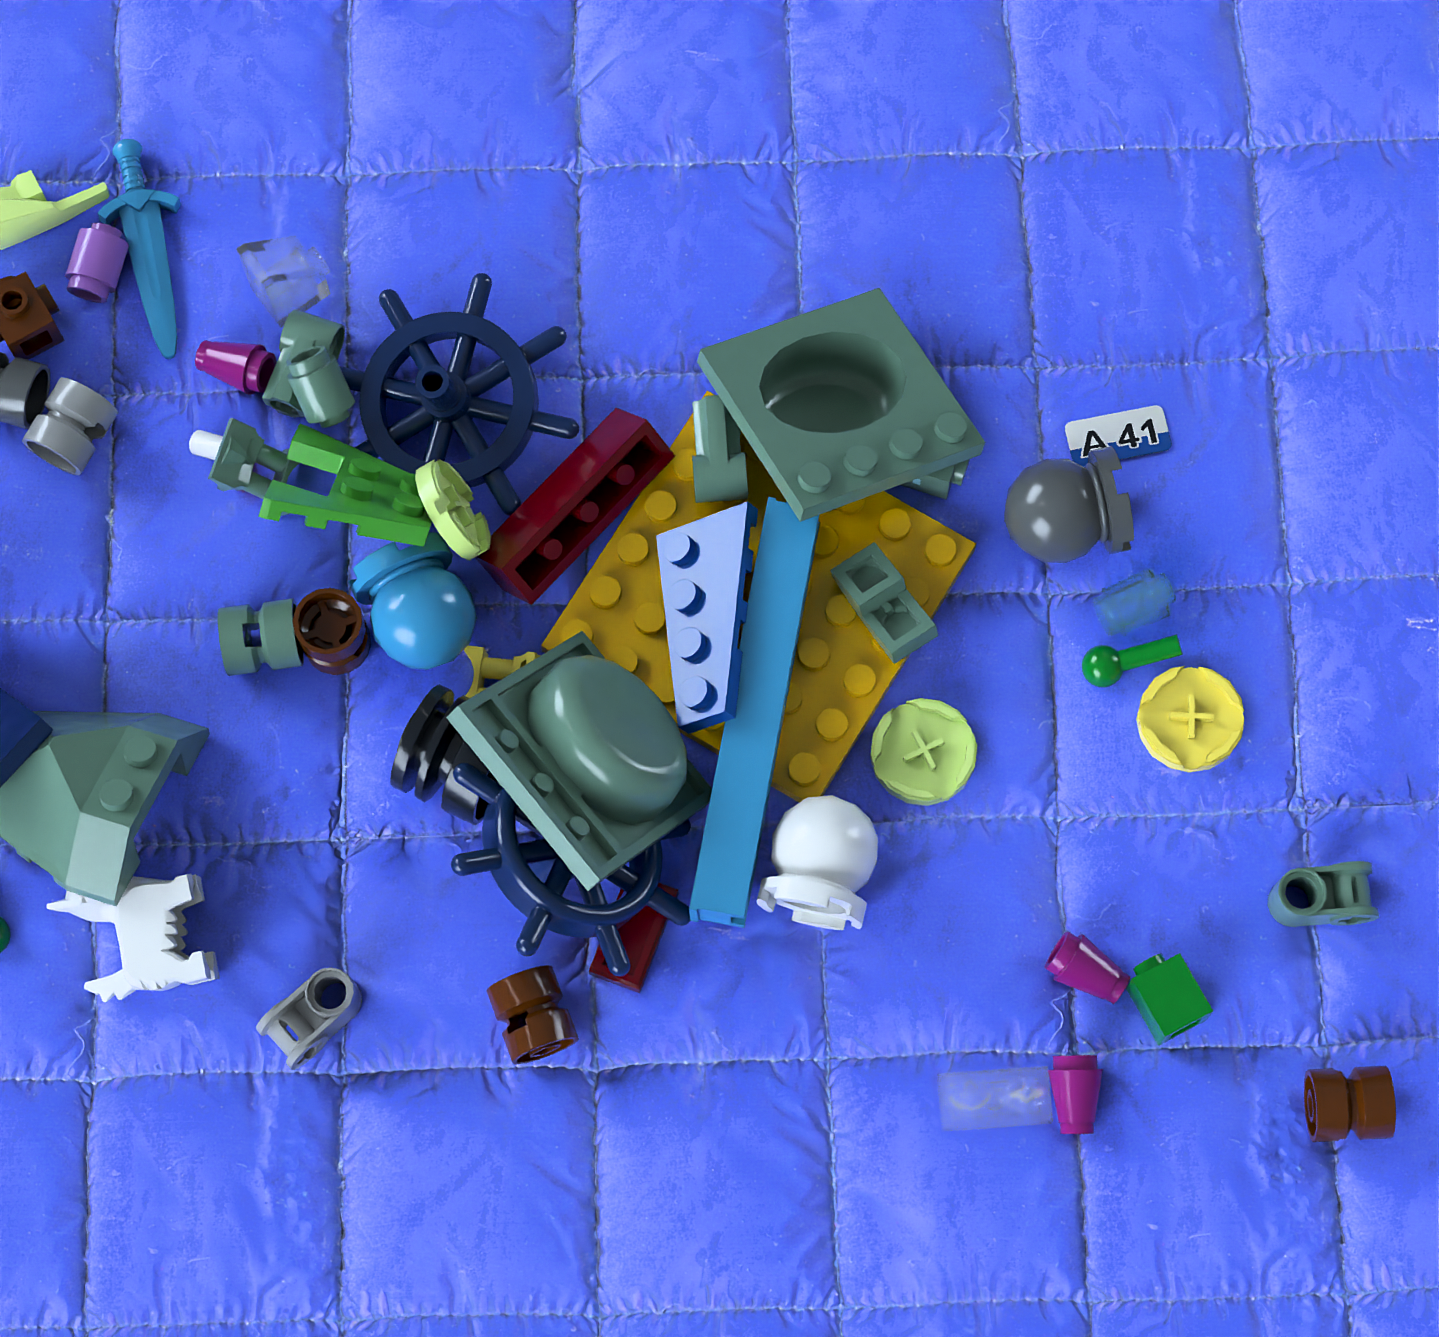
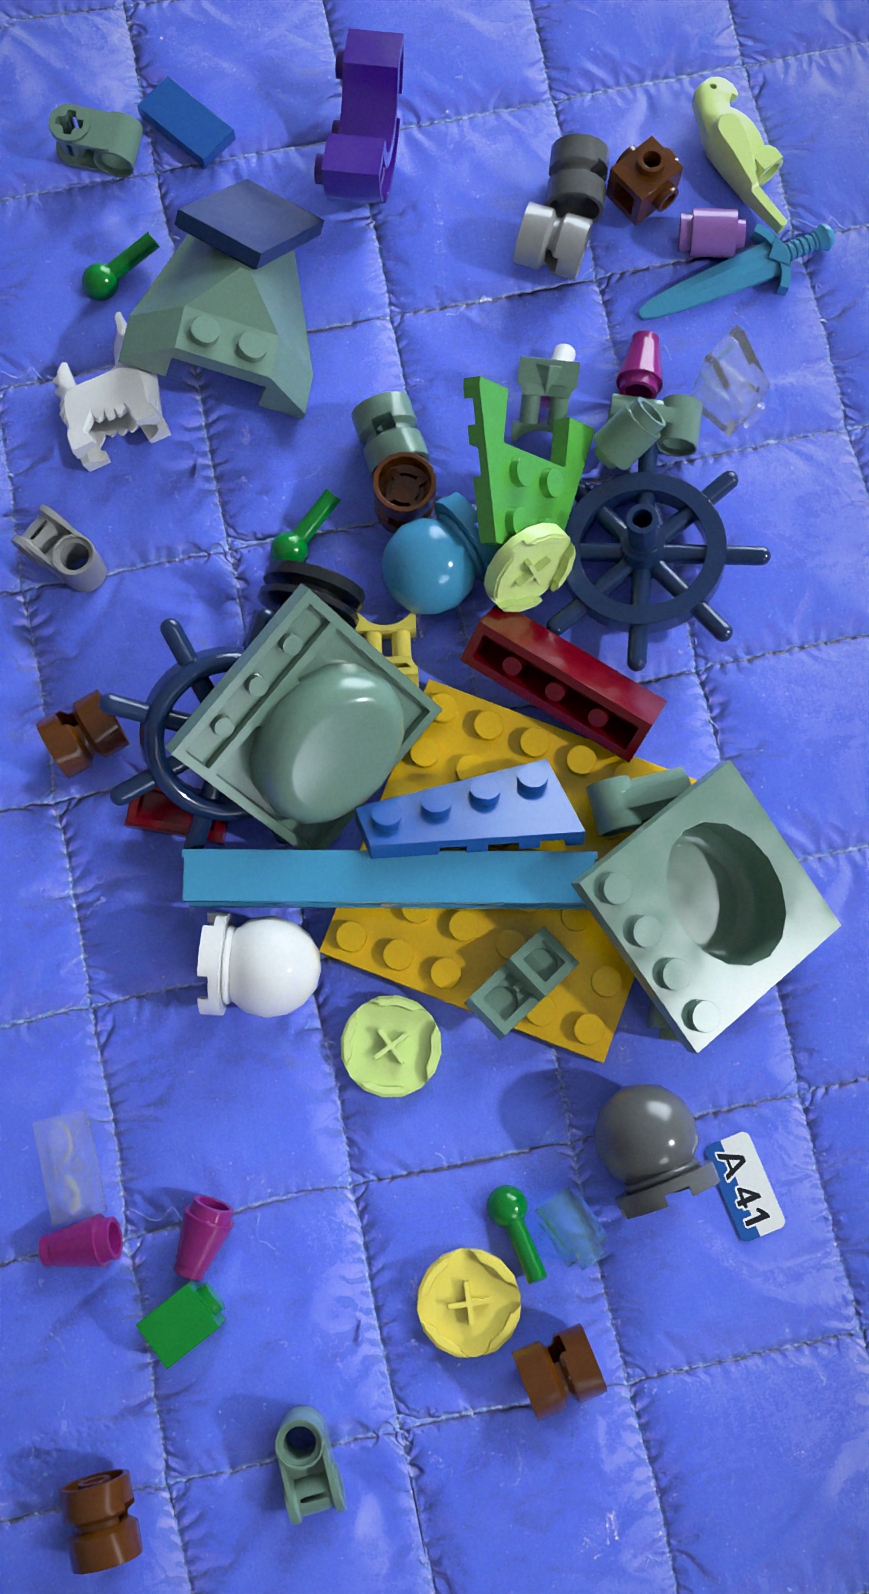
camera: 75 degrees right, 5 degrees up
none -> green bar [270,488,341,562]
none -> reddish brown wheel [511,1323,608,1421]

